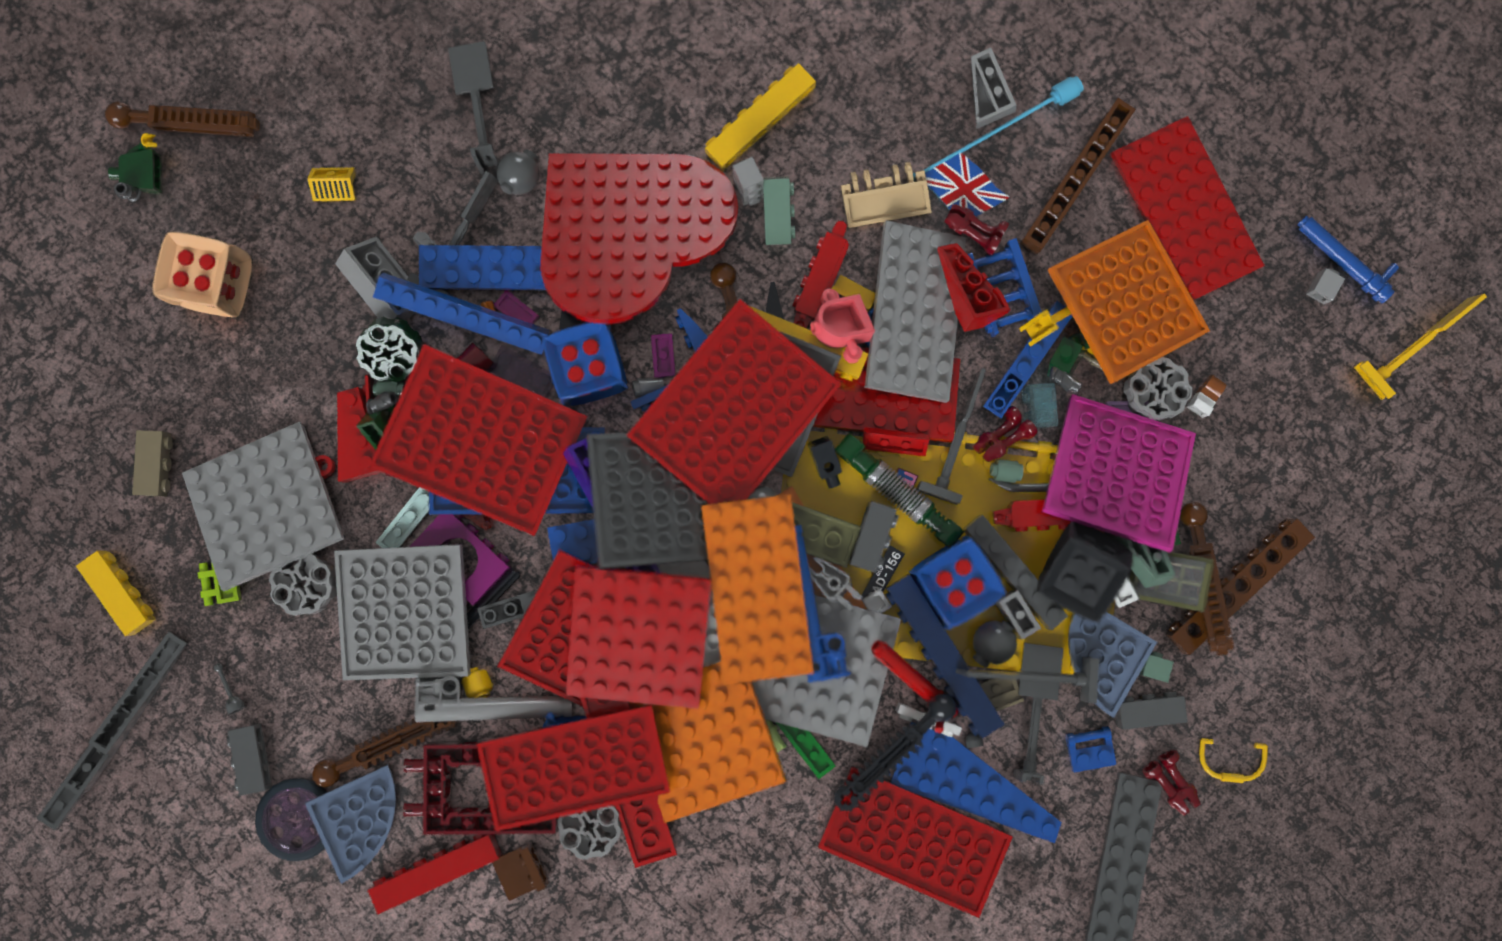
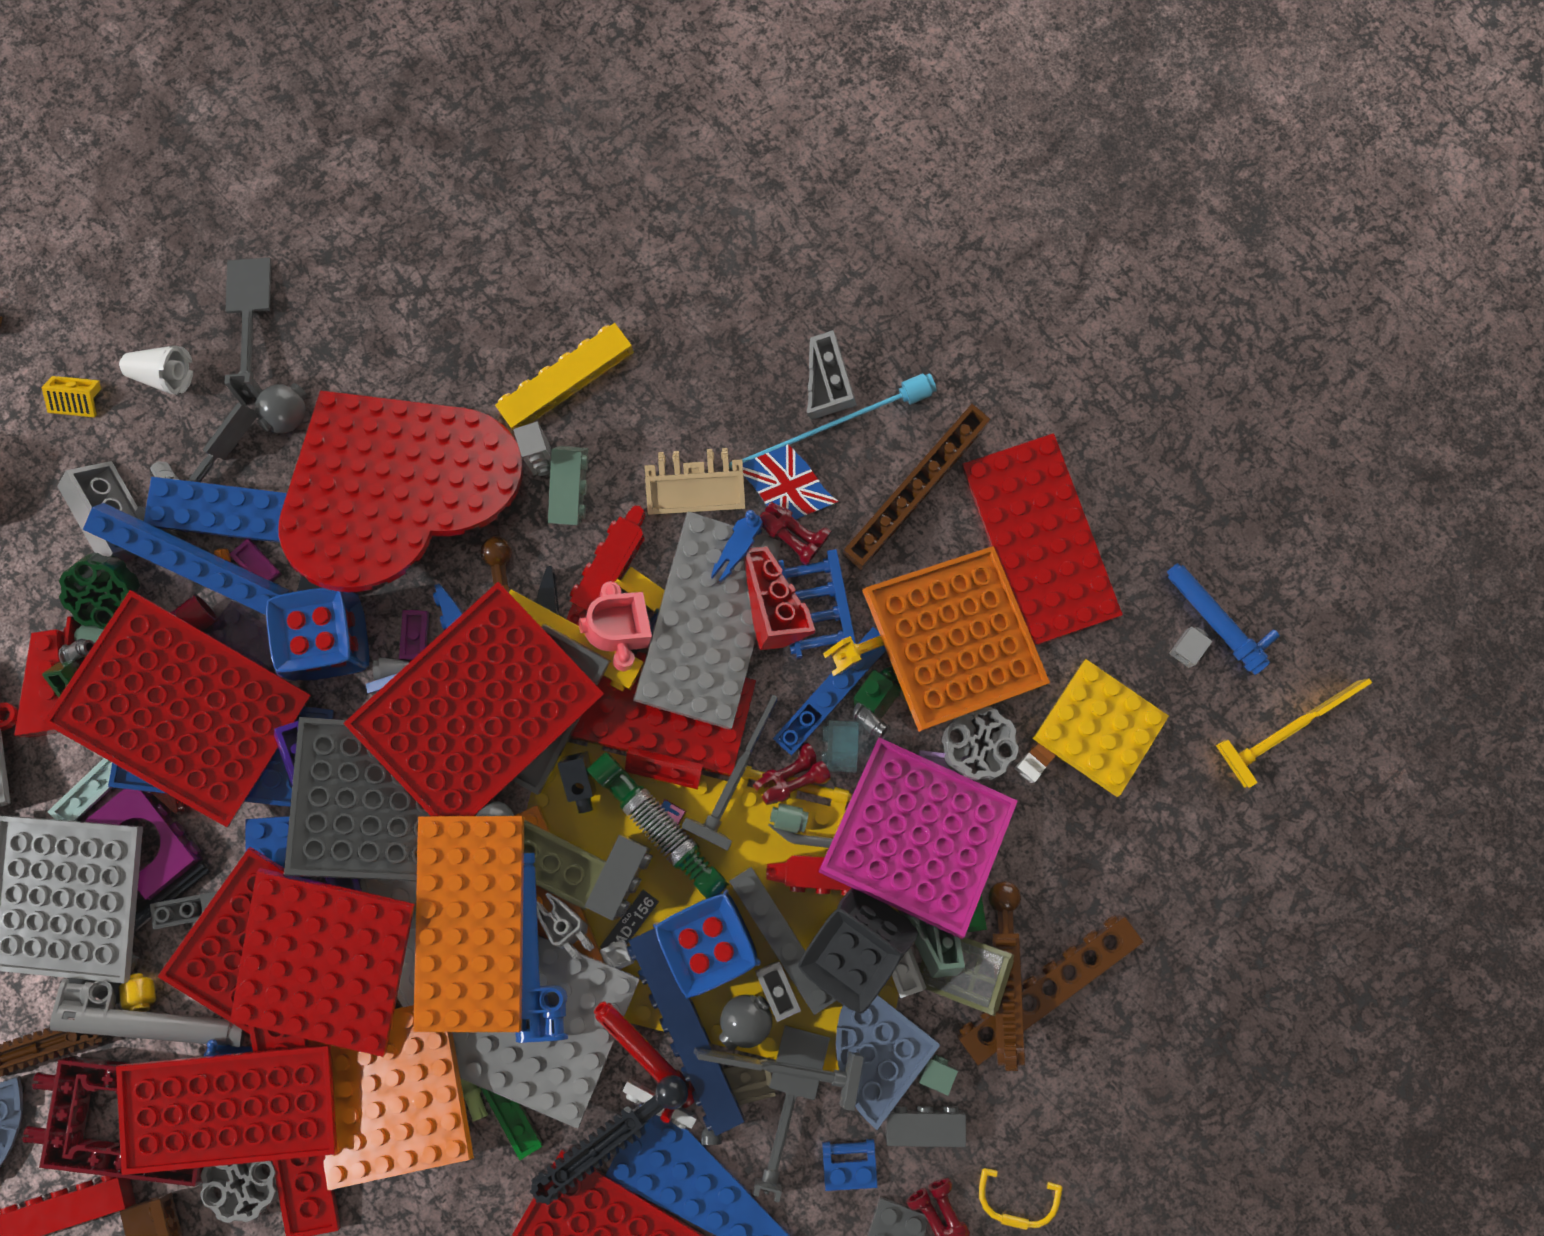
camera: 10 degrees right, 5 degrees down
none -> white cone [119,346,193,395]
none -> blue piece [711,510,763,583]
none -> yellow plate [1033,659,1169,797]

